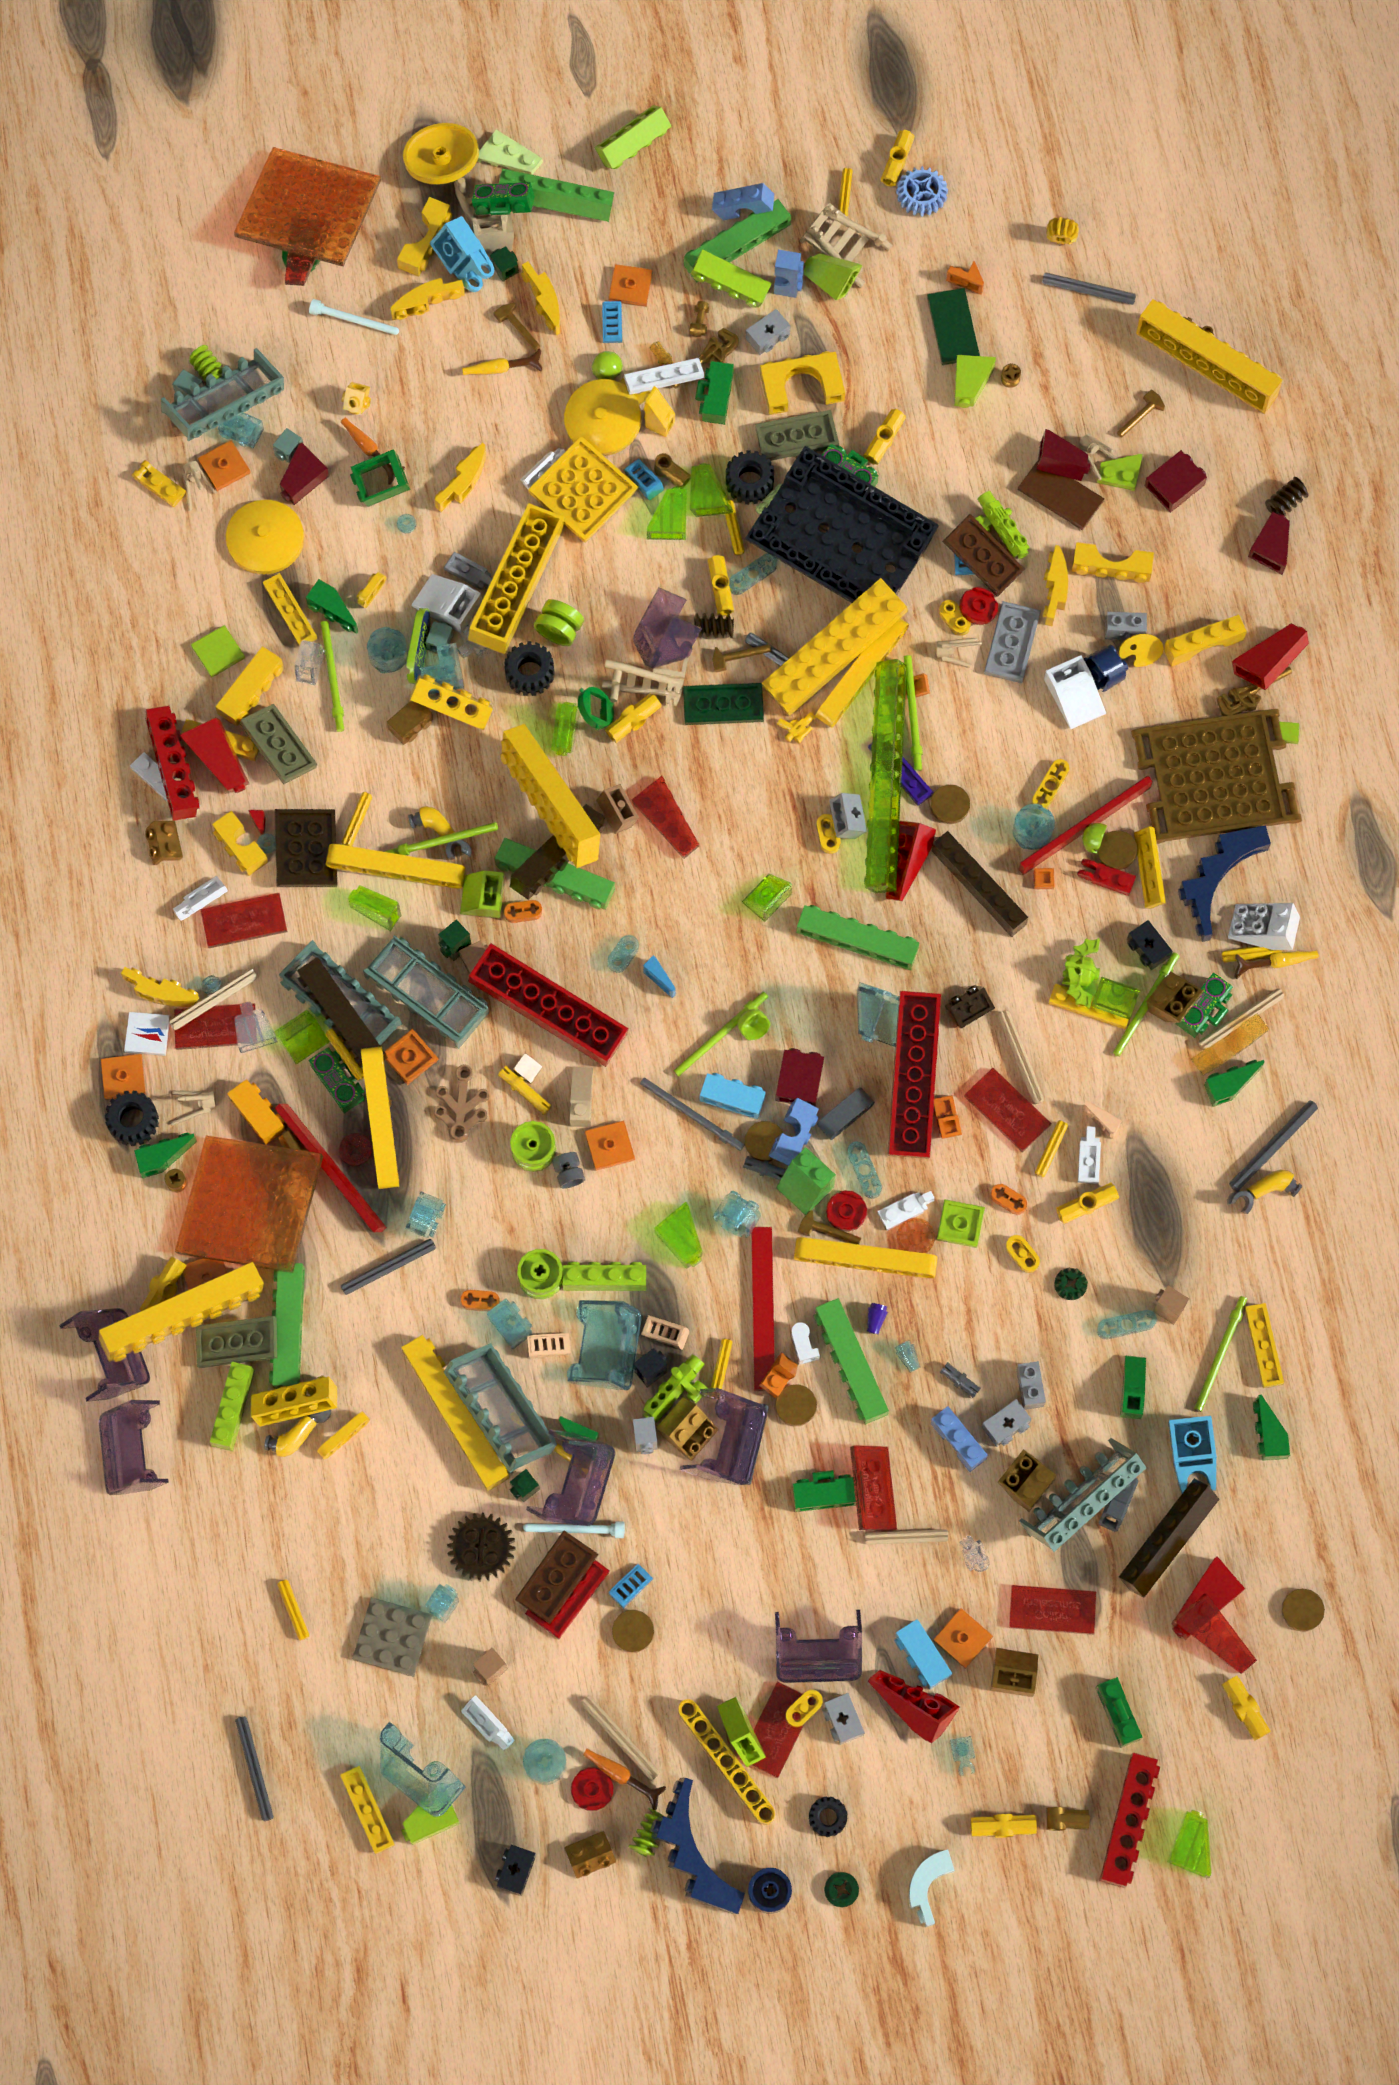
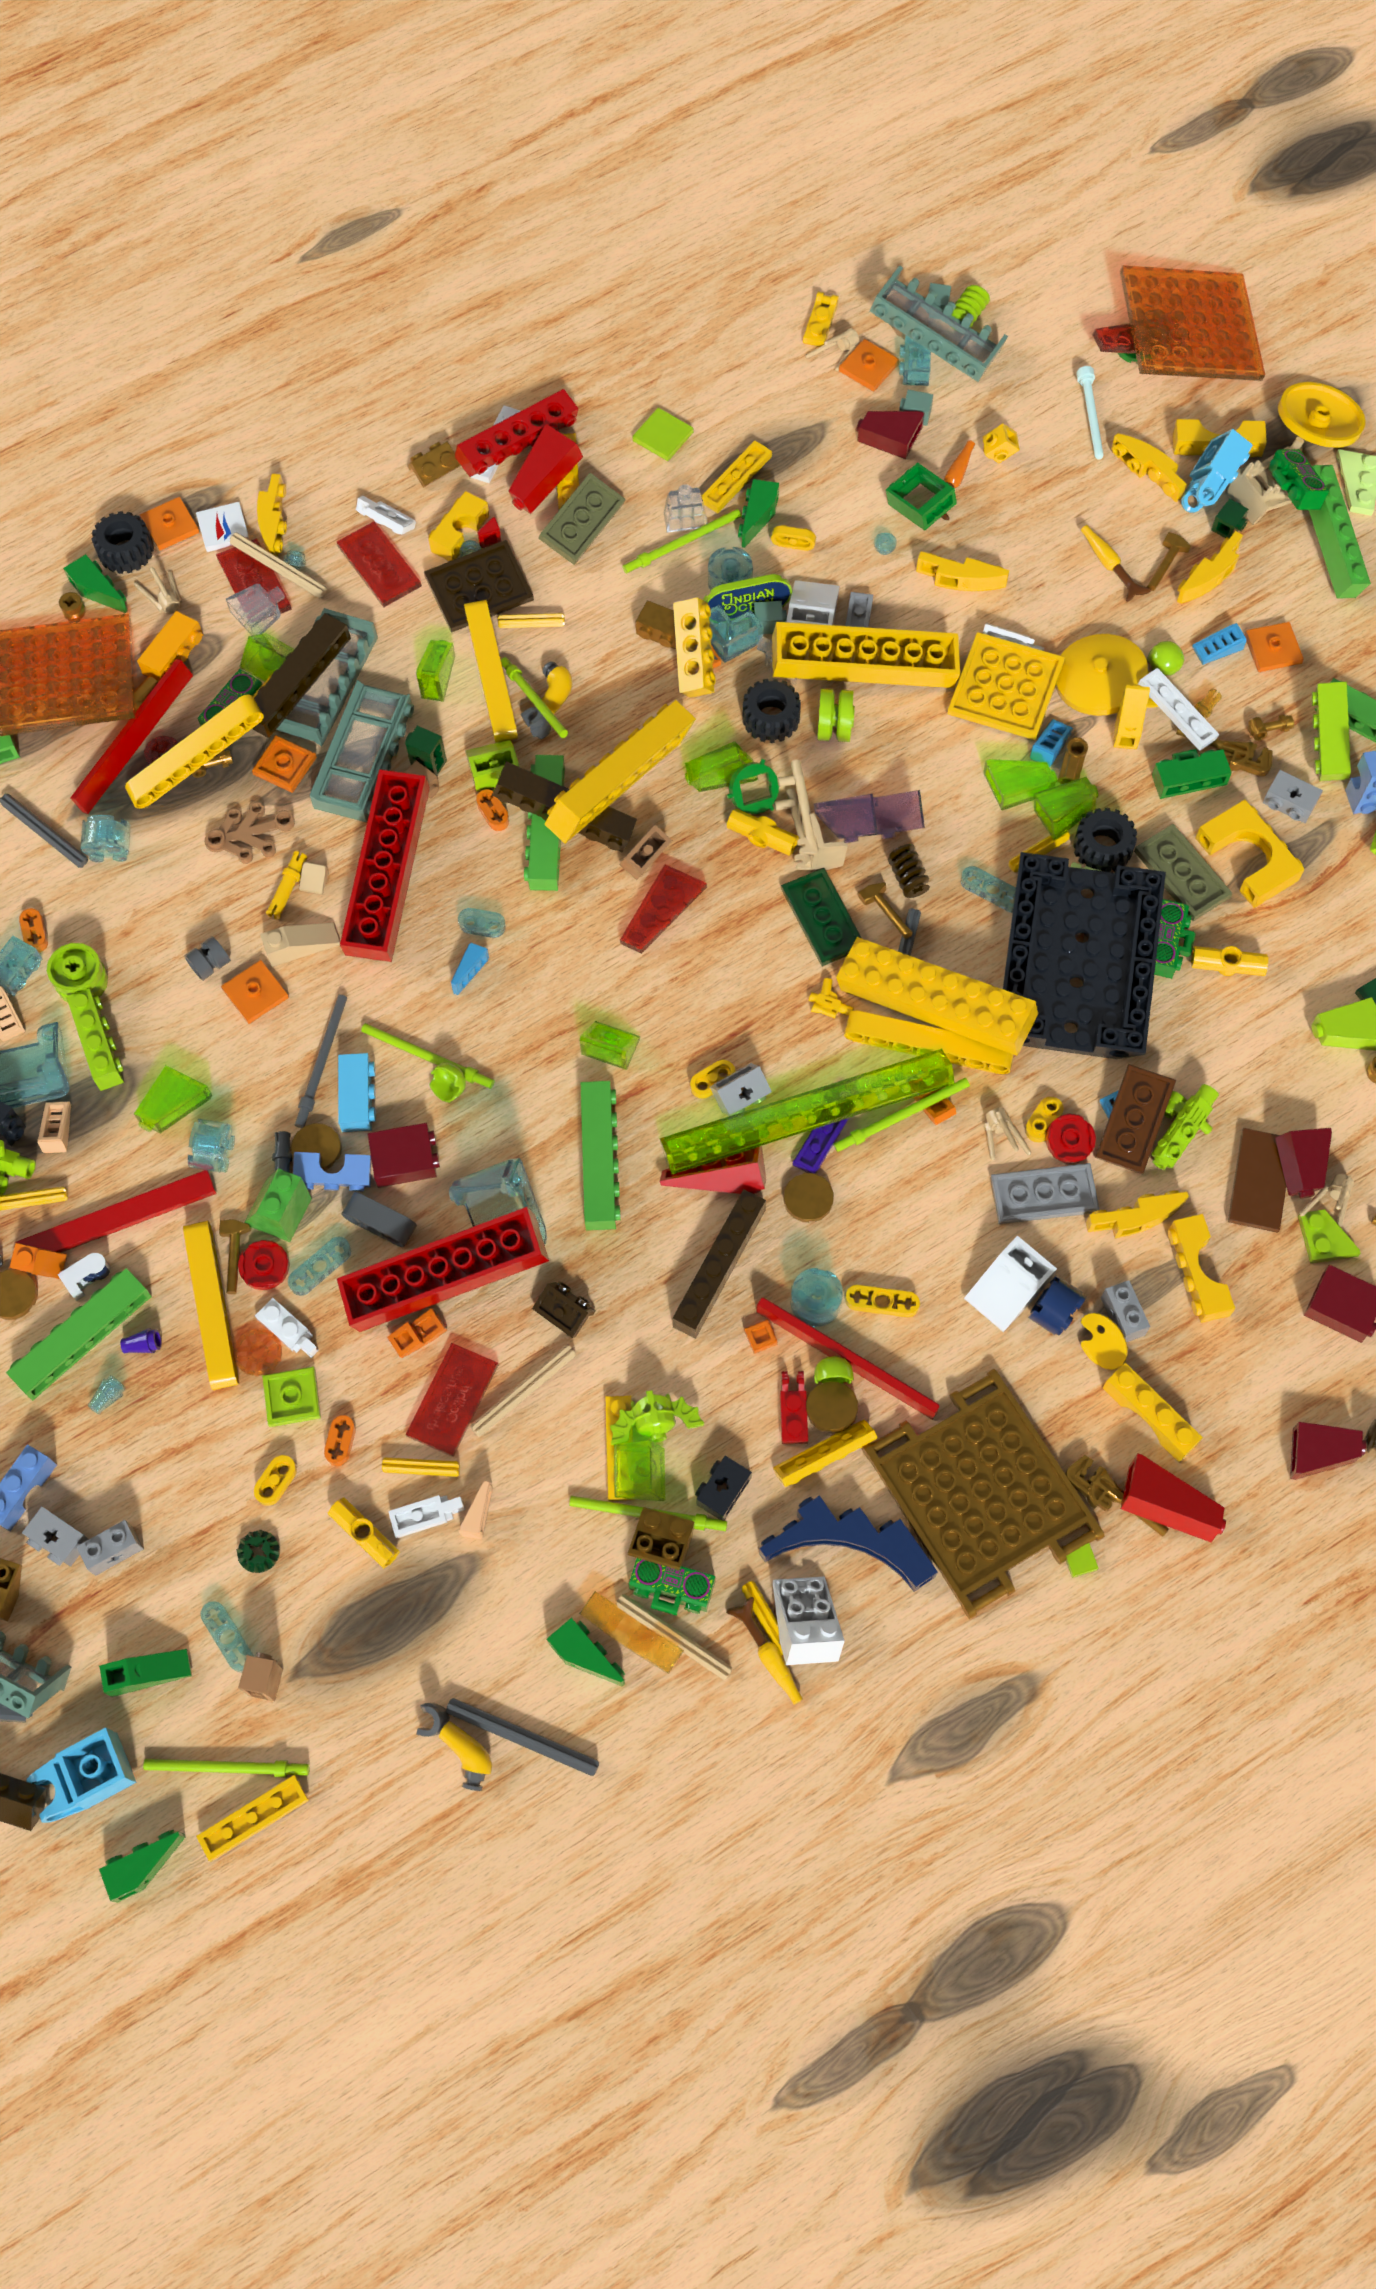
camera: 70 degrees right, 5 degrees down
yellow brick [215,646,283,727] -> none
yellow dish [225,500,304,574] -> none
lime wheel [510,1121,556,1172] -> none
yellow piece [707,555,734,616] -> none
dark grey pin [940,1362,981,1398] -> none

